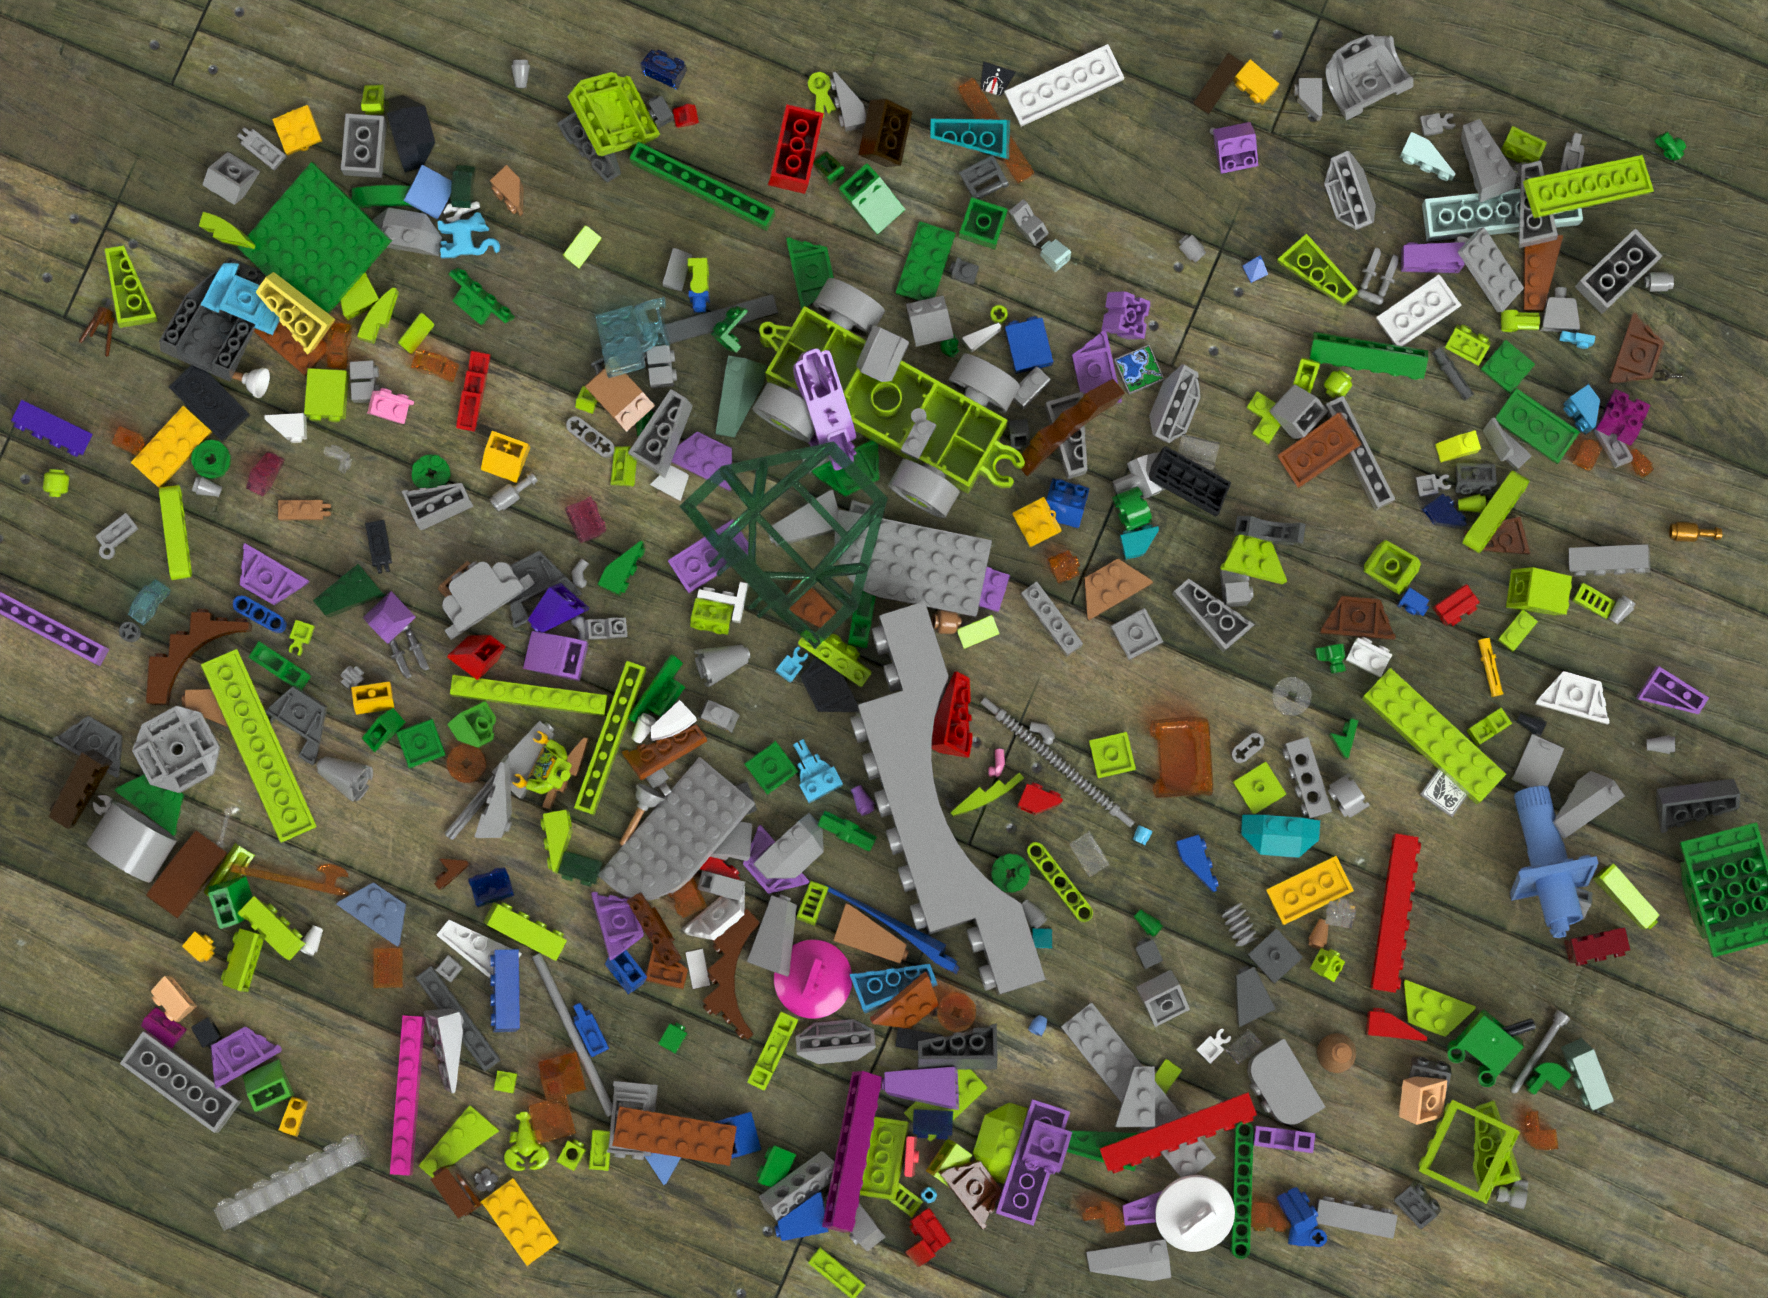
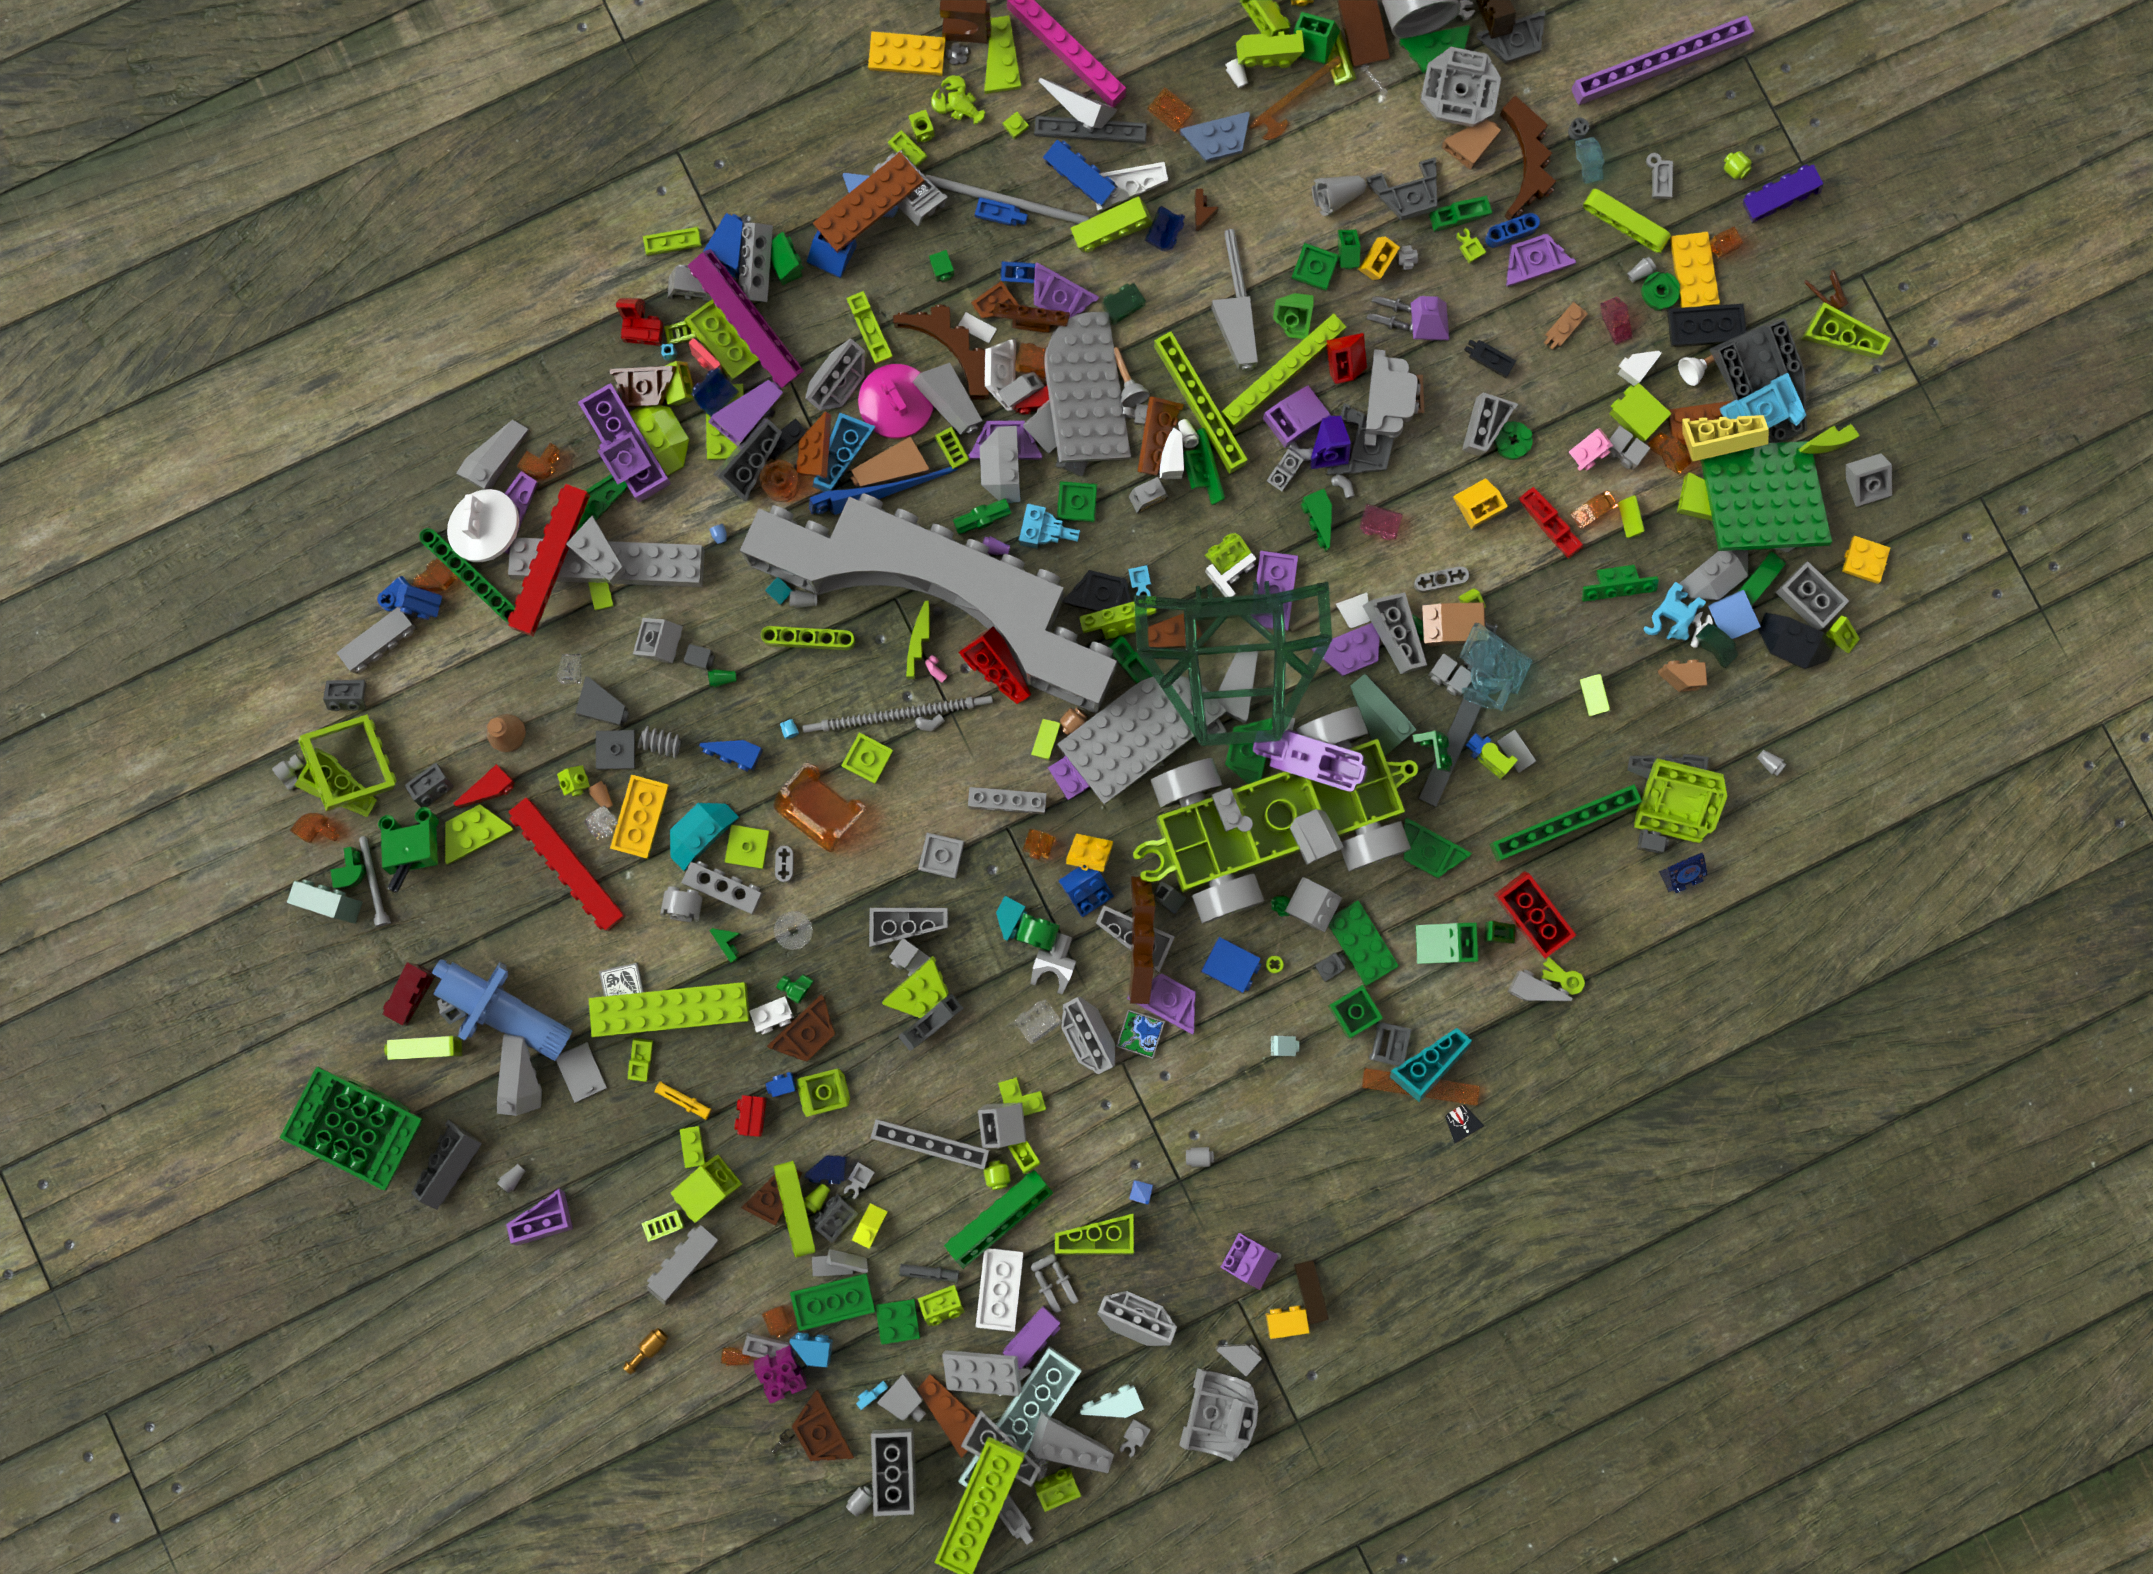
camera: 125 degrees right, 0 degrees up
lime plate [200,649,317,843] -> none
light grey hinge [237,127,287,171] -> none
dark green wedge [313,564,385,618] -> none
clear bracket [323,445,352,474] -> none
lime slope [357,287,399,344] -> none
light grey tile [436,955,464,983] -> none
clear orange plate [447,744,487,783] -> none
light grey wedge [475,755,512,838] -> none
light grey piece [489,472,538,512] -> none
lime torso [512,731,572,794] -> none
clear orange plate [527,1096,576,1144] -> none
clear orange slope [538,1052,586,1100] -> none
lime slope [540,810,573,874] -> none
medium nougat slope [542,738,589,810] -> none
lime slope [610,446,637,487] -> none
red slope [672,104,699,128] -> none
light grey cone [694,645,751,687] -> none
dark brown brick [858,99,913,167] -> none
white slope [962,323,1001,353] -> none
green plate [991,854,1030,893] -> none
white plate [1004,44,1124,127] -> none
light grey brick [1009,199,1049,246] -> none
light grey brick [1013,366,1051,410] -> none
red slope [1017,782,1063,815] -> none
clear panel [1069,831,1110,877] -> none
medium nougat wing [1084,559,1153,621] -> none
medium lavender brick [1102,291,1150,340] -> none
black piece [1149,446,1231,517] -> none
white plate [1196,1029,1231,1064] -> none
light grey brick [1247,1039,1325,1124] -> none
medium lavender arch [1253,1125,1315,1153] -> none
dark orange plate [1277,412,1362,488] -> none
light nougat slope [1399,1076,1447,1125] -> none
lime piece [1501,310,1540,332] -> none
black cone [1516,712,1547,736] -> none
white wing [1535,671,1609,725] -> none
light grey cone [1609,595,1635,625] -> none

